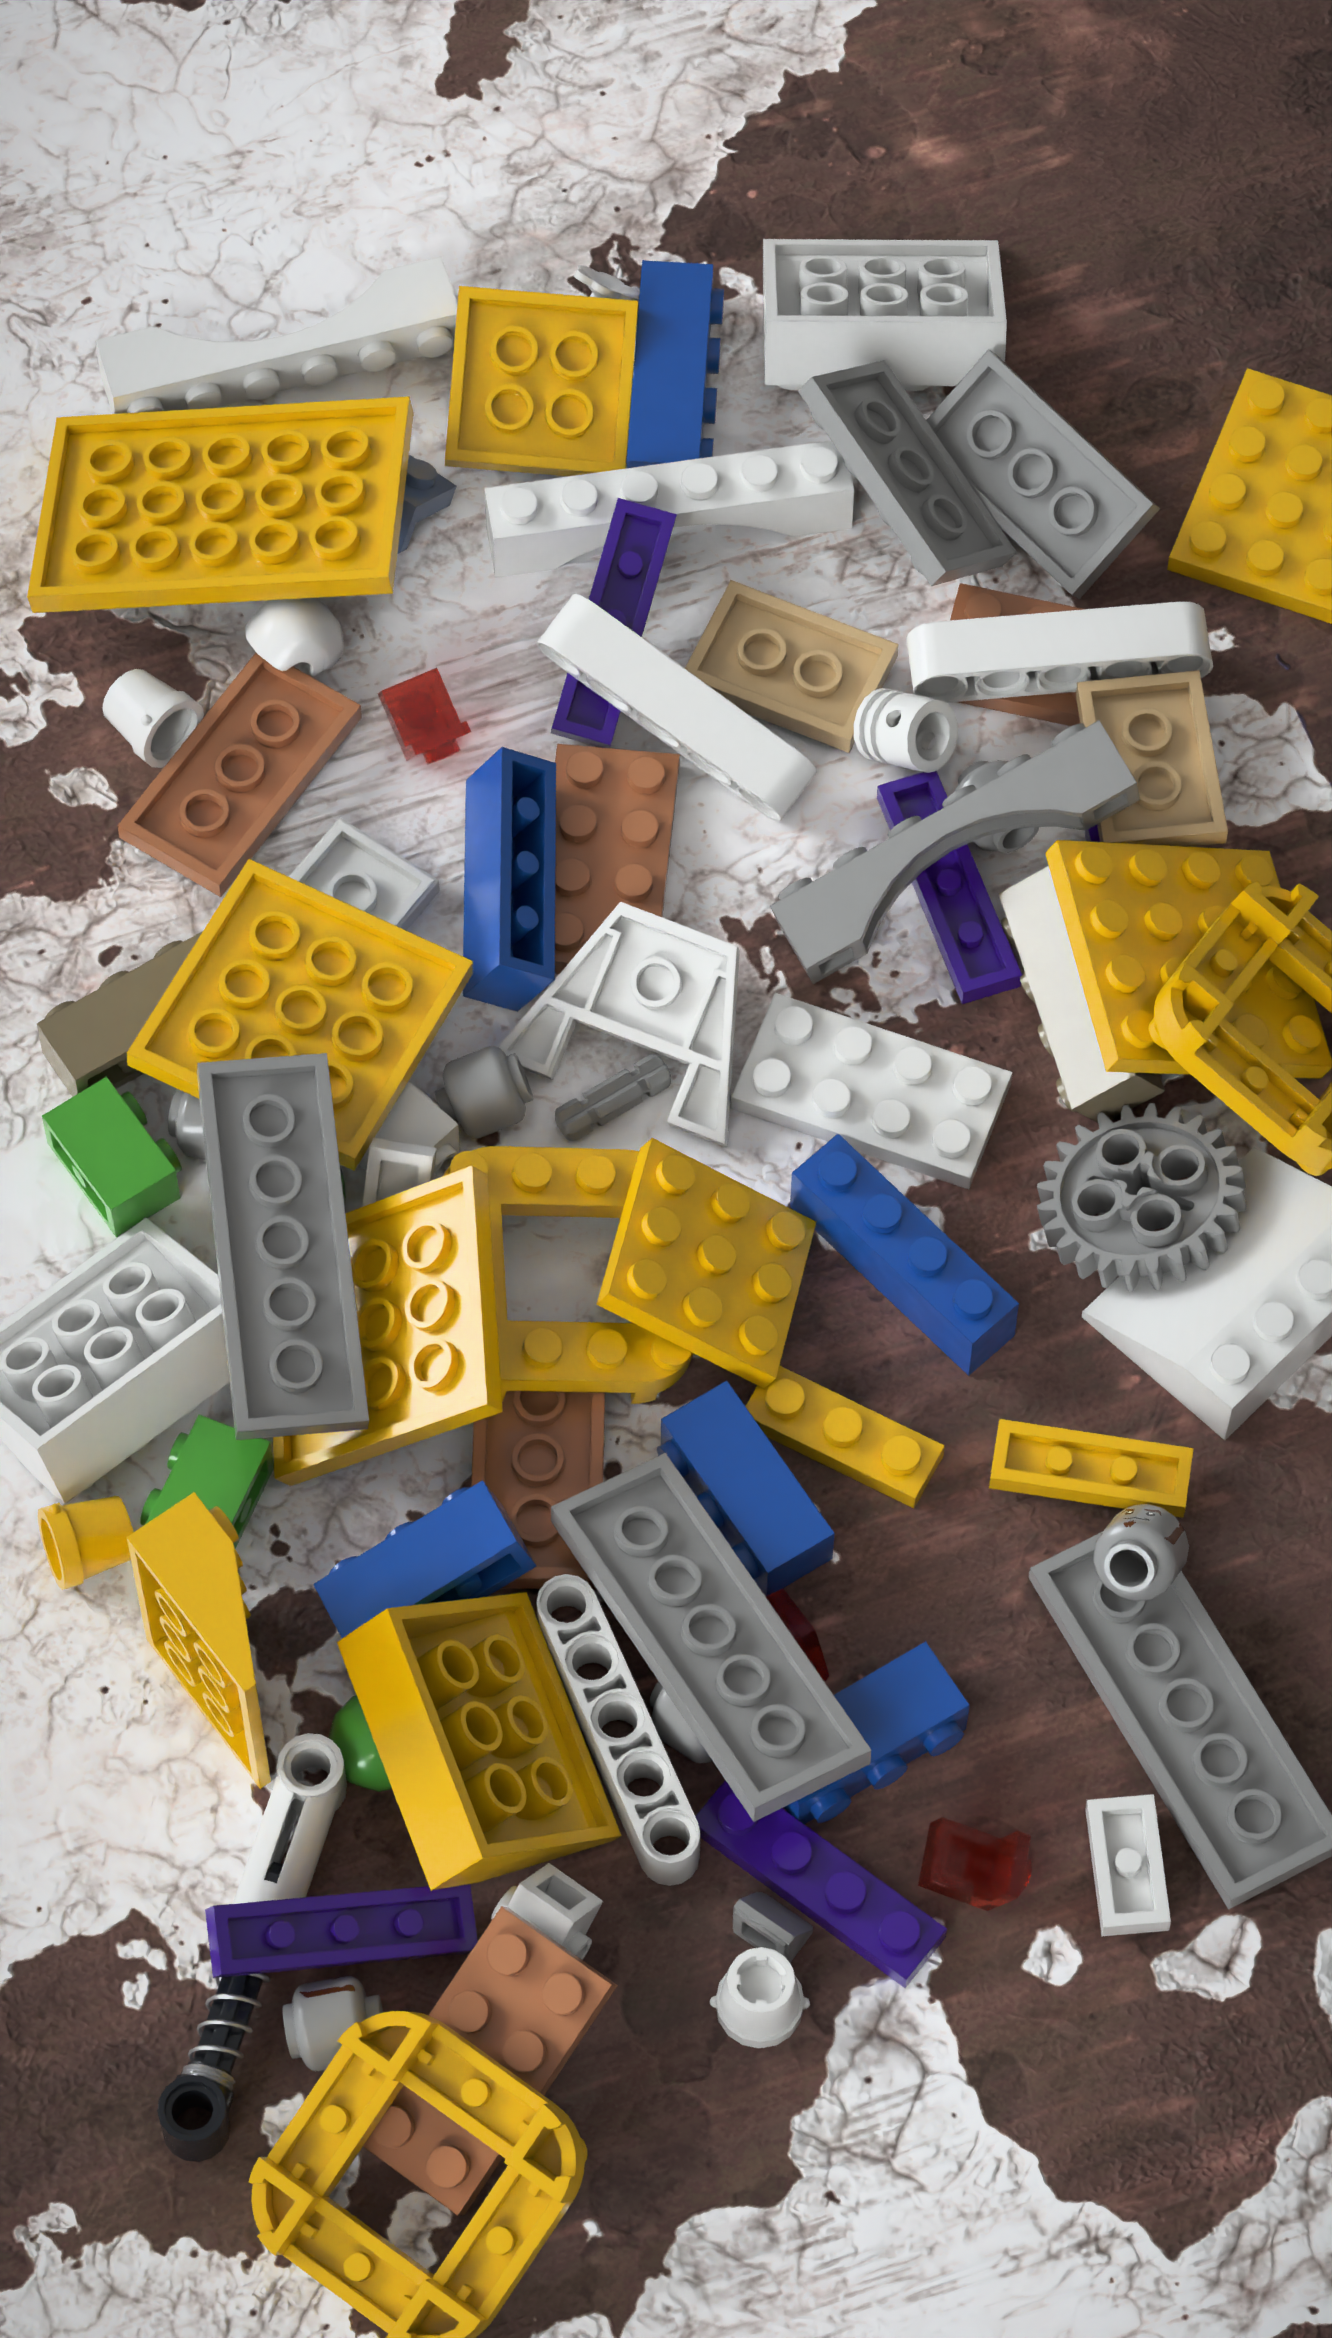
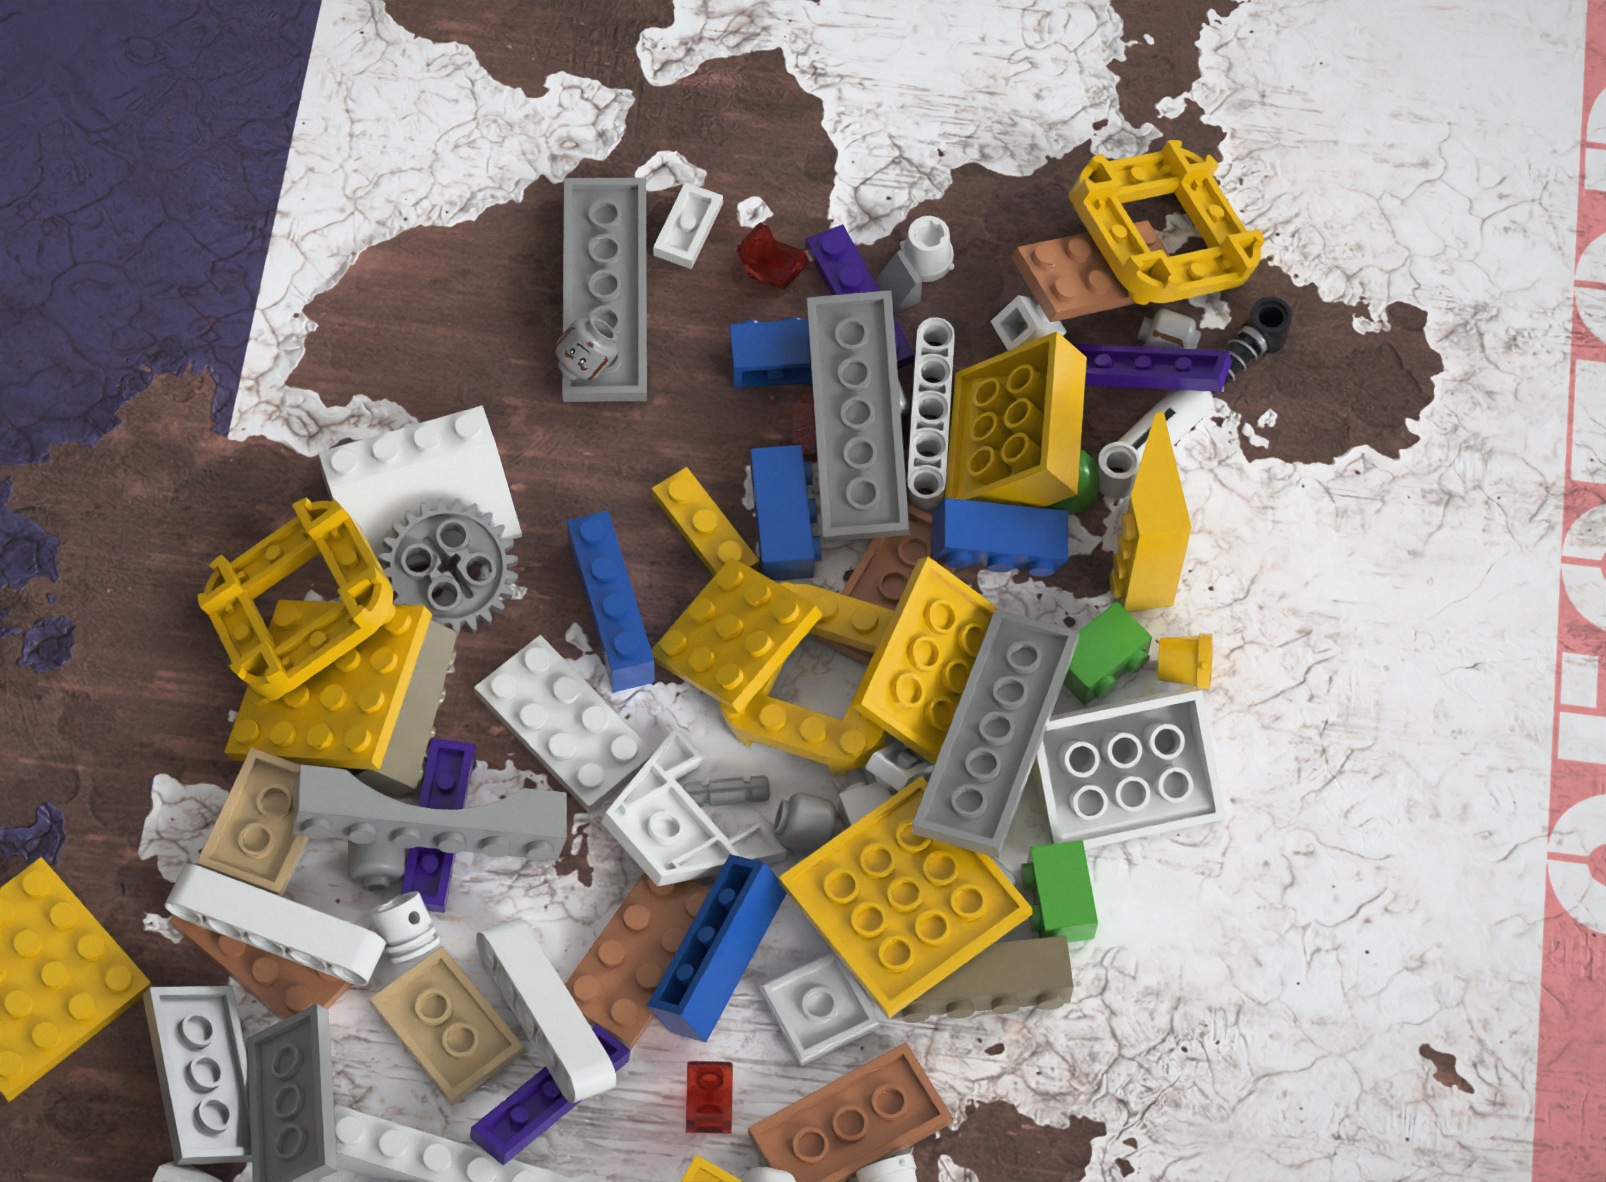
camera: 155 degrees left, 0 degrees up
yellow plate [989,1419,1194,1518] -> none

